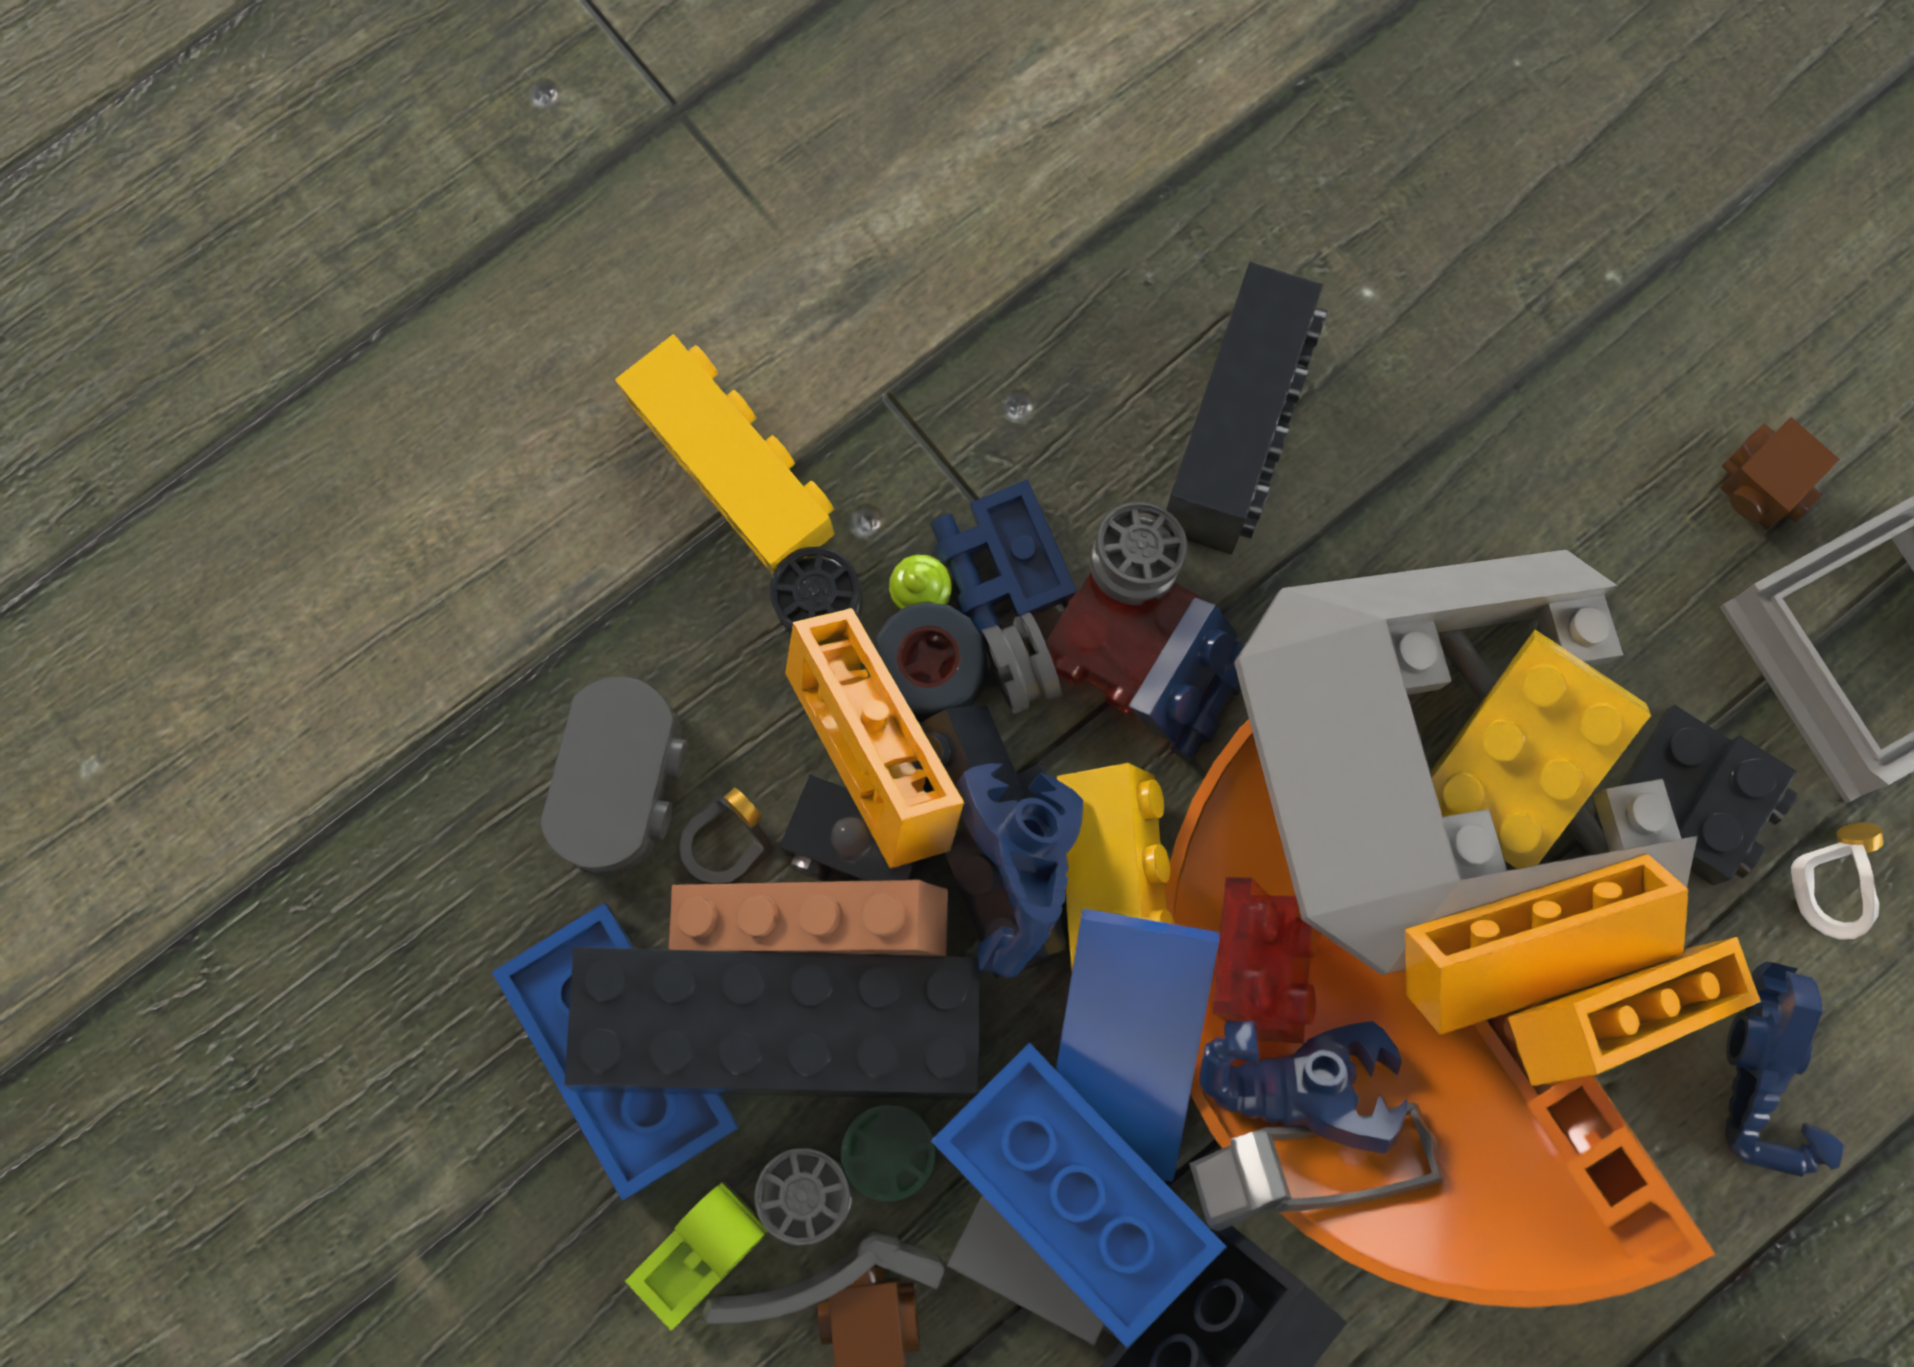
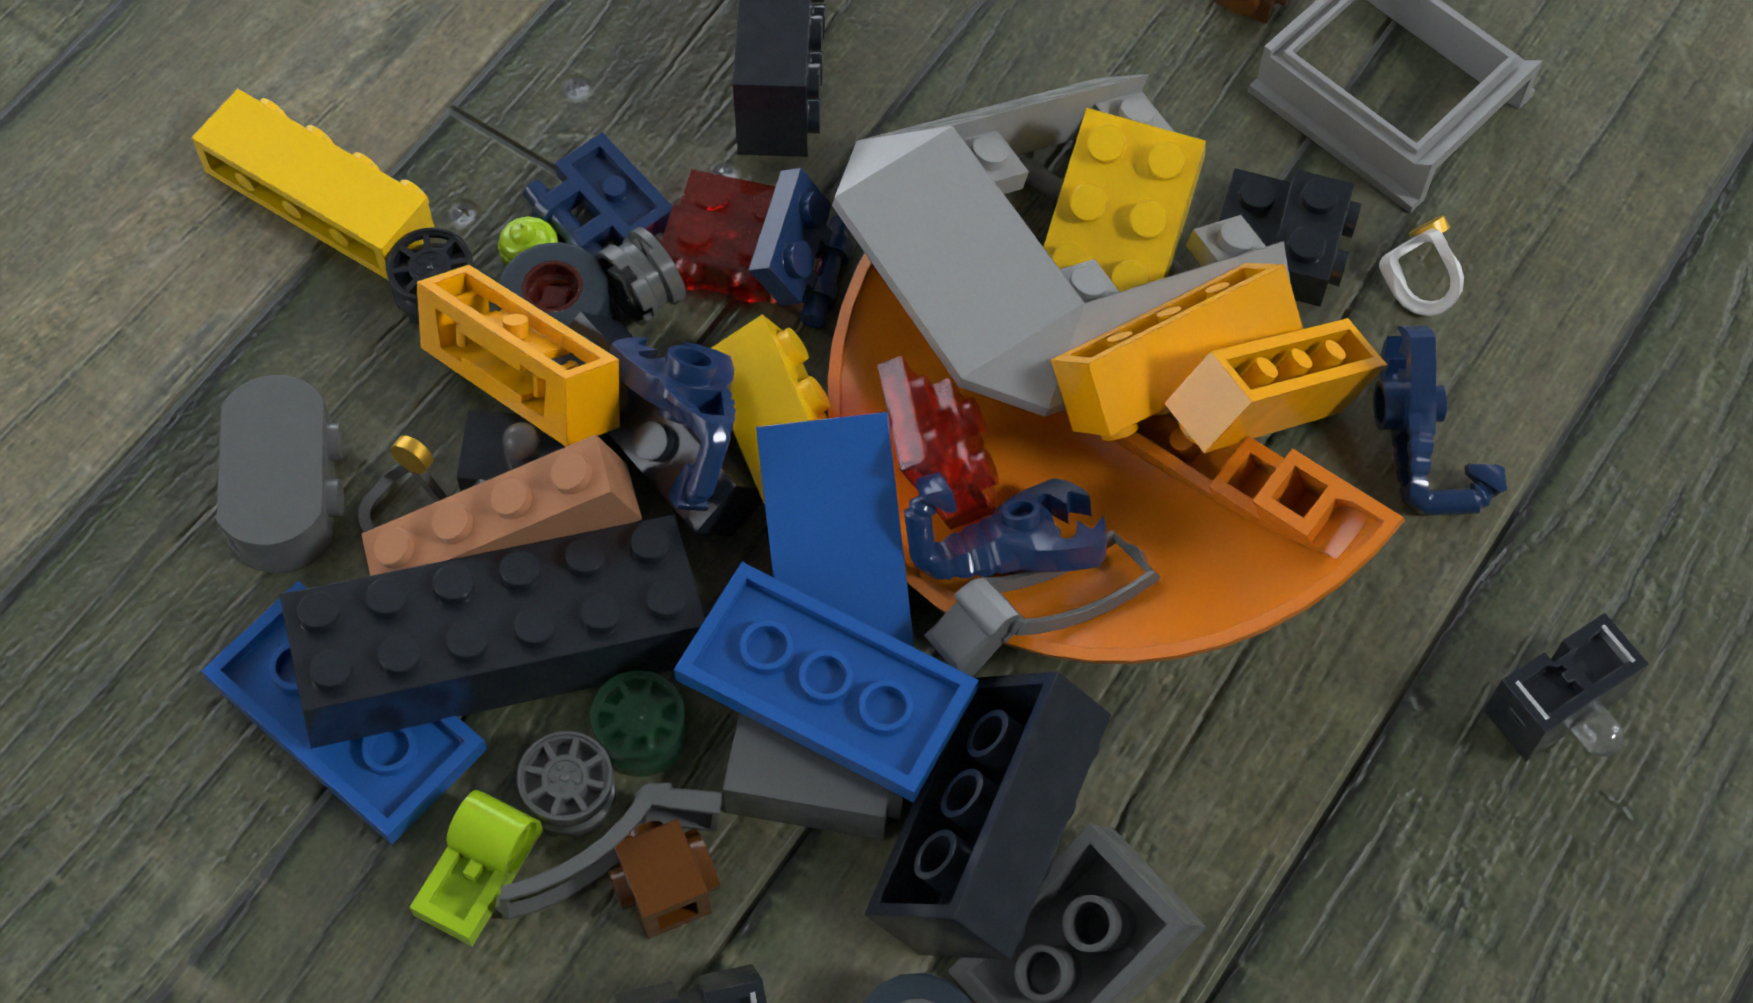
camera: 25 degrees left, 15 degrees down
dark grey wheel [1090,502,1187,605] -> none

